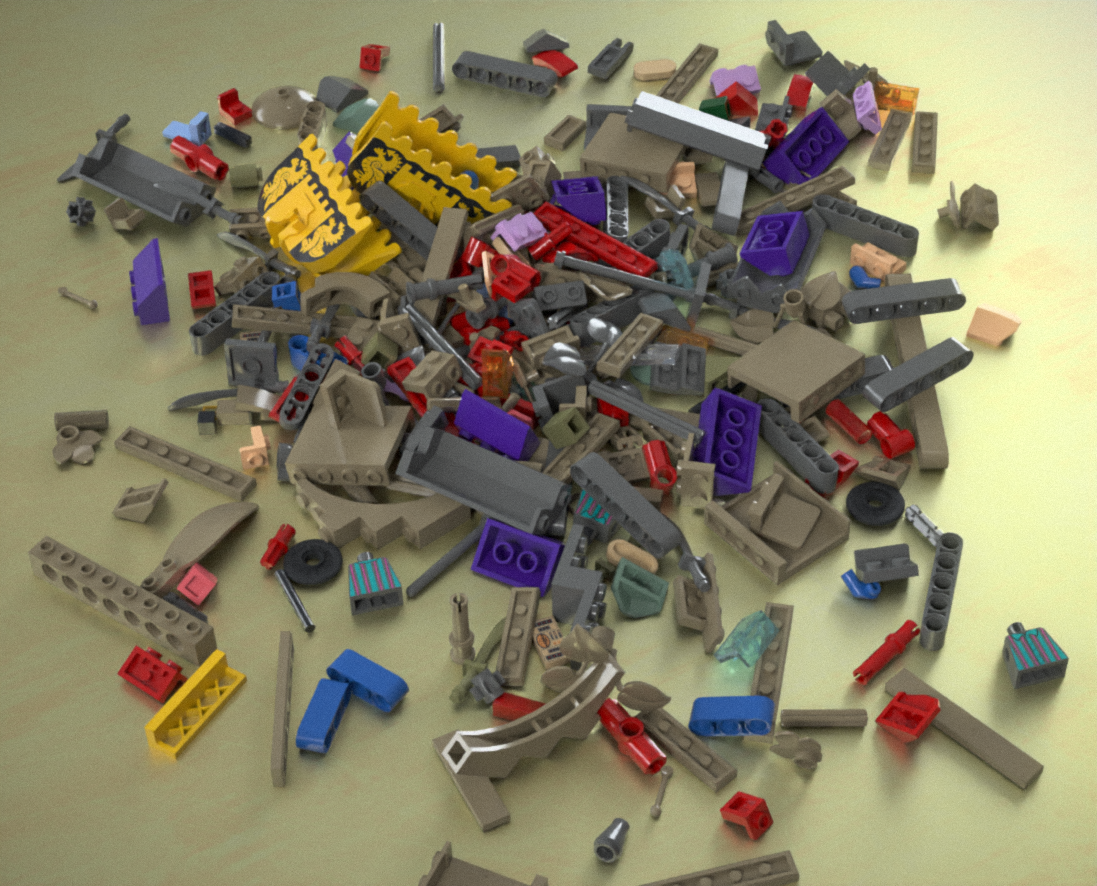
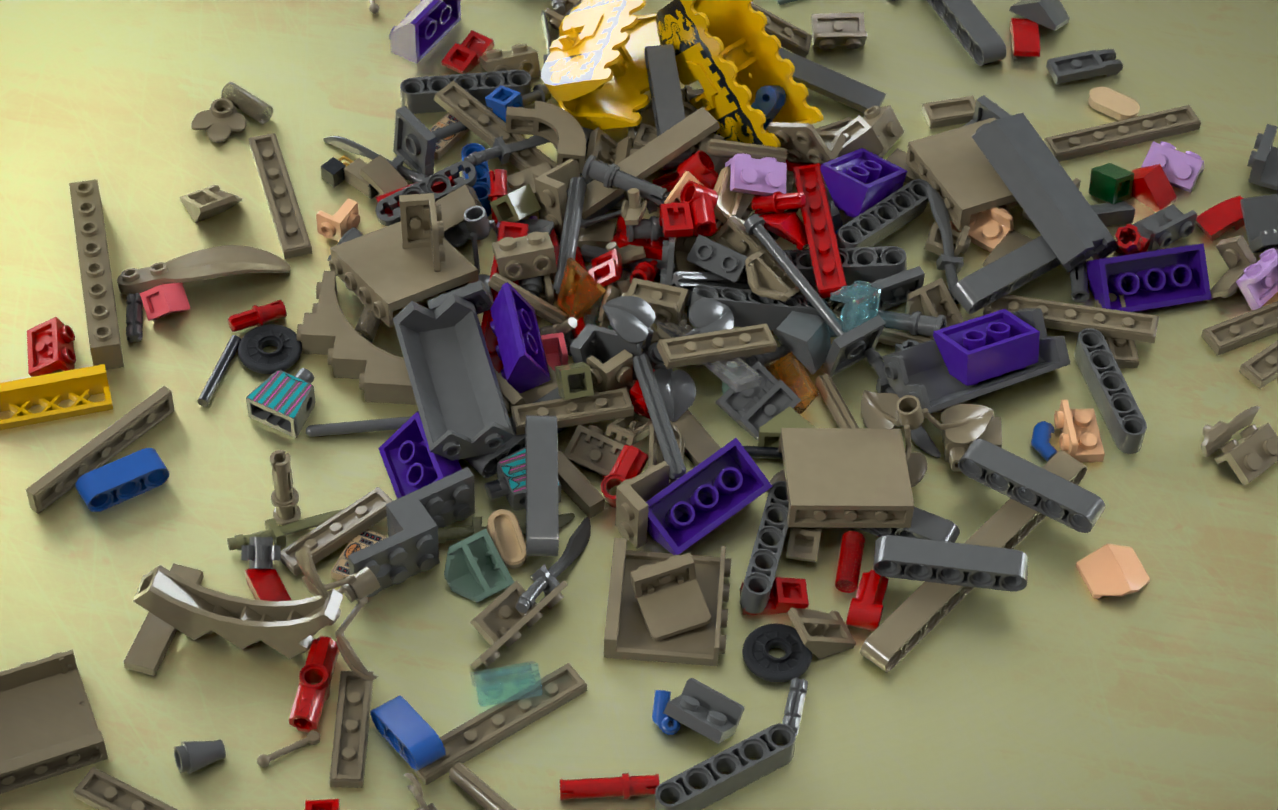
camera: 40 degrees right, 5 degrees up
blue beam [326,649,409,712] -> none

